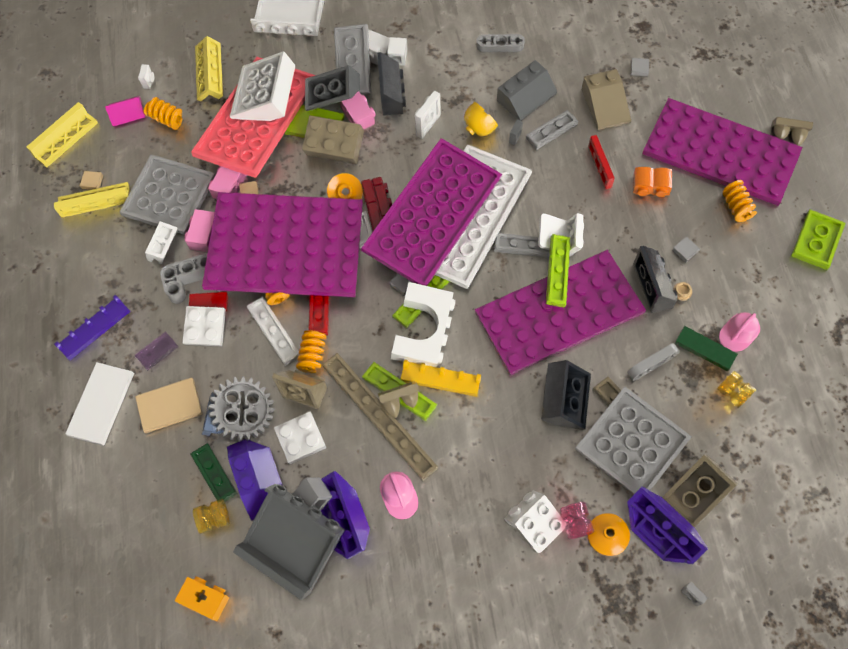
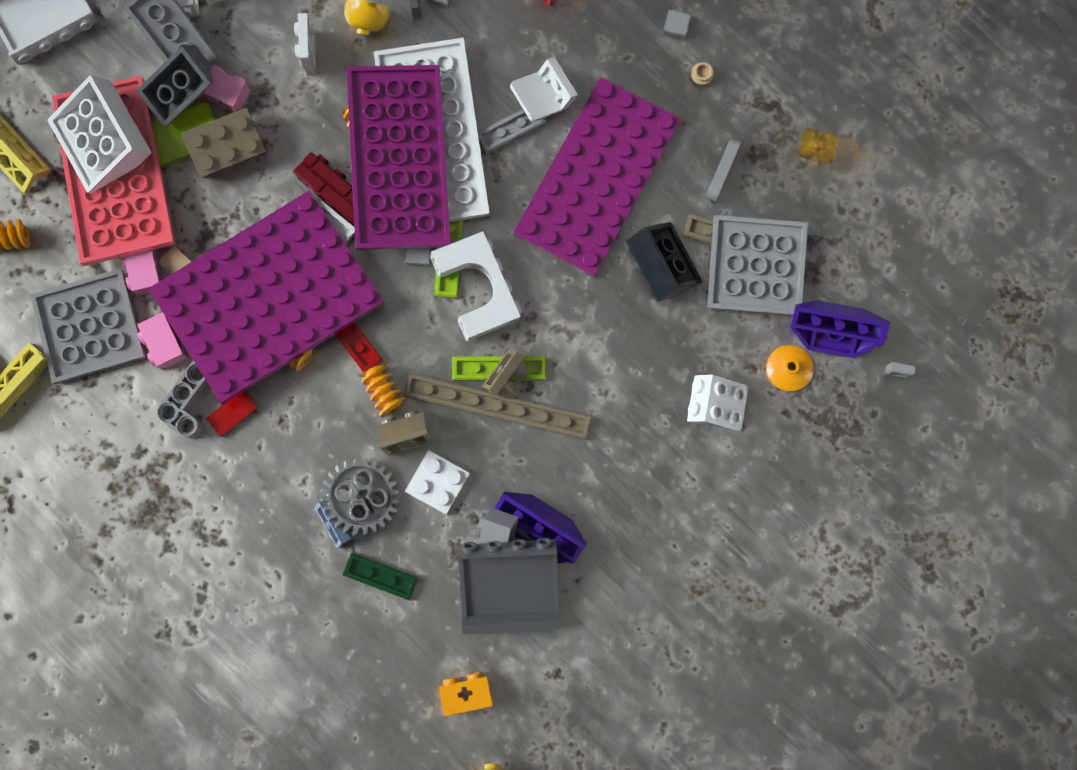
camera: 40 degrees left, 15 degrees up
dark purple hinge [54,295,130,361] -> none
white tile [65,362,134,446] -> none
clear purple tile [135,332,178,371] -> none
tan tile [135,378,203,434] -> none
white hinge [145,221,178,265] -> none
white plate [183,306,226,346] -> none
clear yellow wheel [193,499,230,534] -> none
dark purple wedge [227,439,283,521] -> none
white tile [247,297,300,366] -> none
light orange dish [327,173,363,199] -> none
black slope [377,52,406,116] -> none
bright pink piece [380,471,418,519] -> none
yellow hinge [400,359,481,397] -> none
lime tile [546,234,570,308] -> none
clear pink wheel [560,502,595,539] -> none
black slope [633,246,678,313] -> none
dark tan slope [662,454,738,527] -> none
dark green tile [675,326,738,372] -> none
bright pink piece [719,312,760,352] -> none

